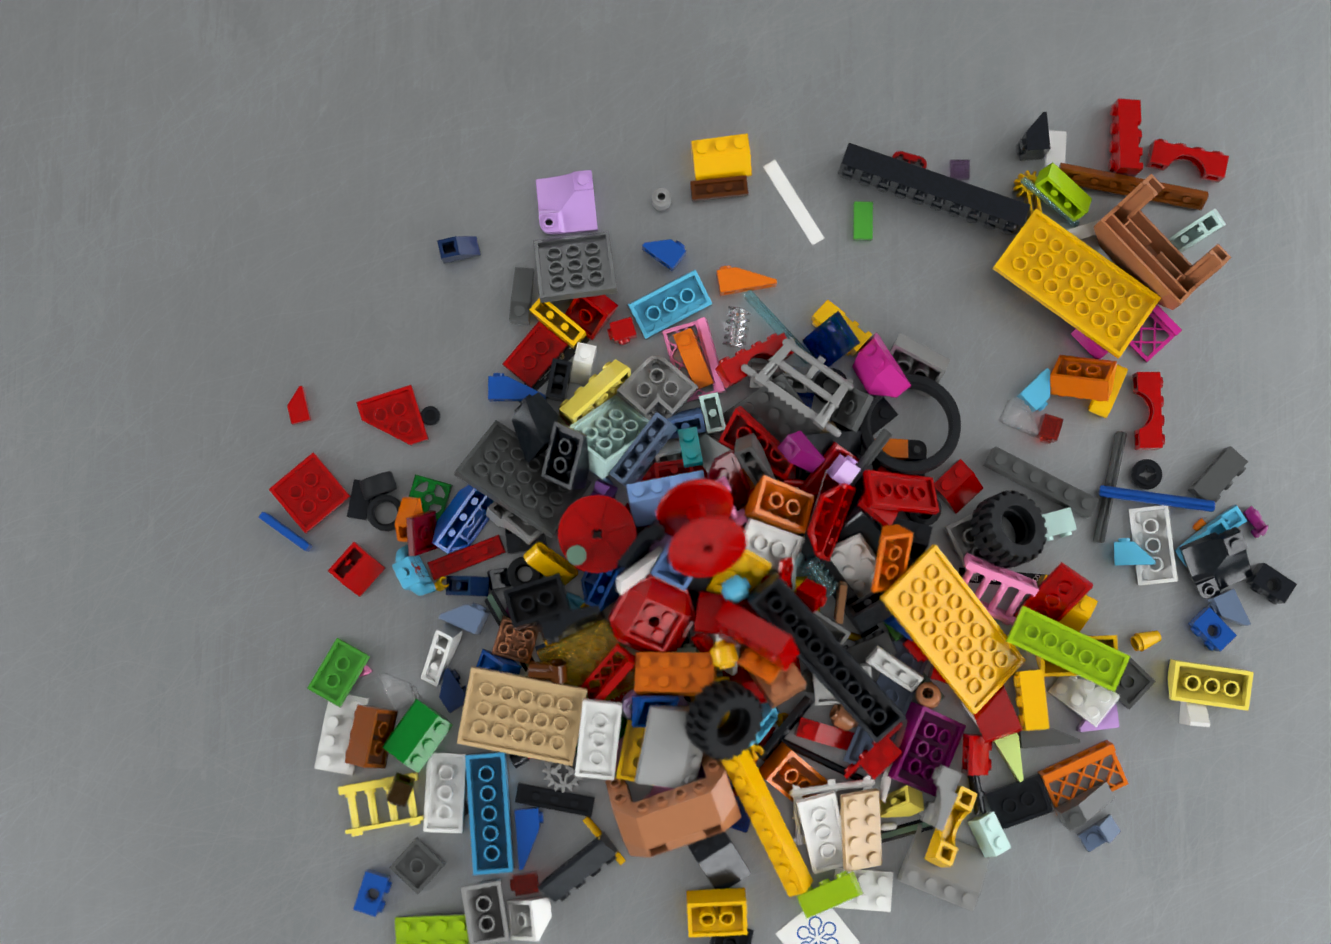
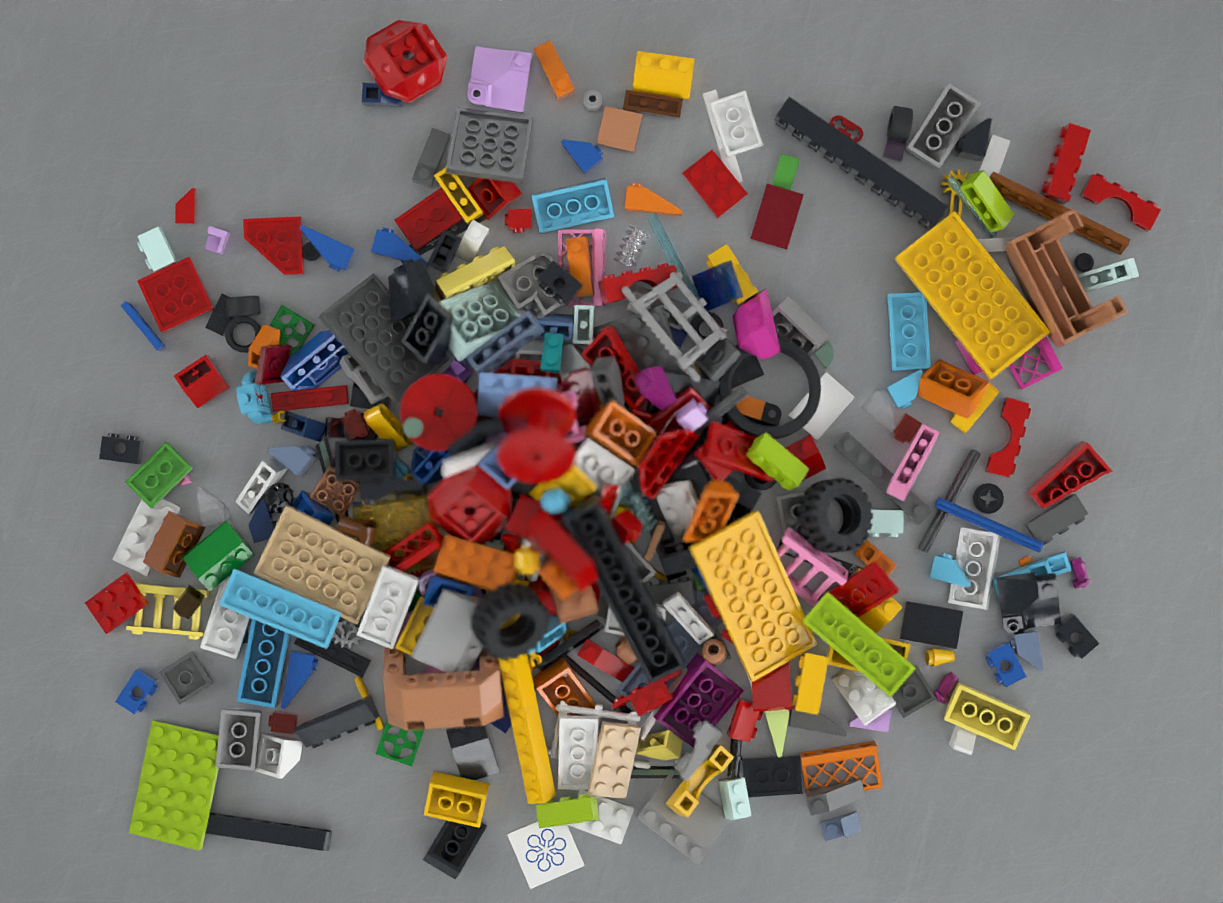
camera: 20 degrees right, 5 degrees up
none -> red plate [85,572,149,634]
none -> black brick [99,433,144,464]
none -> light aqua brick [137,227,177,272]
none -> lavender panel [205,226,230,255]
none -> medium azure plate [219,569,342,649]
none -> black gear [266,483,295,513]
none -> blue slope [299,225,354,272]
none -> clear red brick [341,409,369,440]
none -> red piece [363,20,447,104]
none -> green piece [376,719,424,767]
none -> orange slope [533,40,575,101]
none -> black brick [538,260,583,306]
none -> nougat tile [596,106,643,153]
none -> red plate [682,149,748,218]
none -> white tile [709,91,763,157]
none -> lime brick [746,433,809,491]
none -> dark red tile [750,183,804,250]
none -> white tile [788,372,855,440]
none -> sand green tile [814,342,833,368]
none -> orange slope [854,540,897,576]
none -> bright pink brick [886,424,940,501]
none -> black tyre [887,106,913,142]
none -> medium azure plate [887,292,931,371]
none -> black tile [899,601,963,649]
none -> light grey slope [905,83,981,169]
none -> magenta arm [934,672,959,704]
none -> red wedge [1025,441,1112,509]
none -> black plate [1074,253,1094,272]

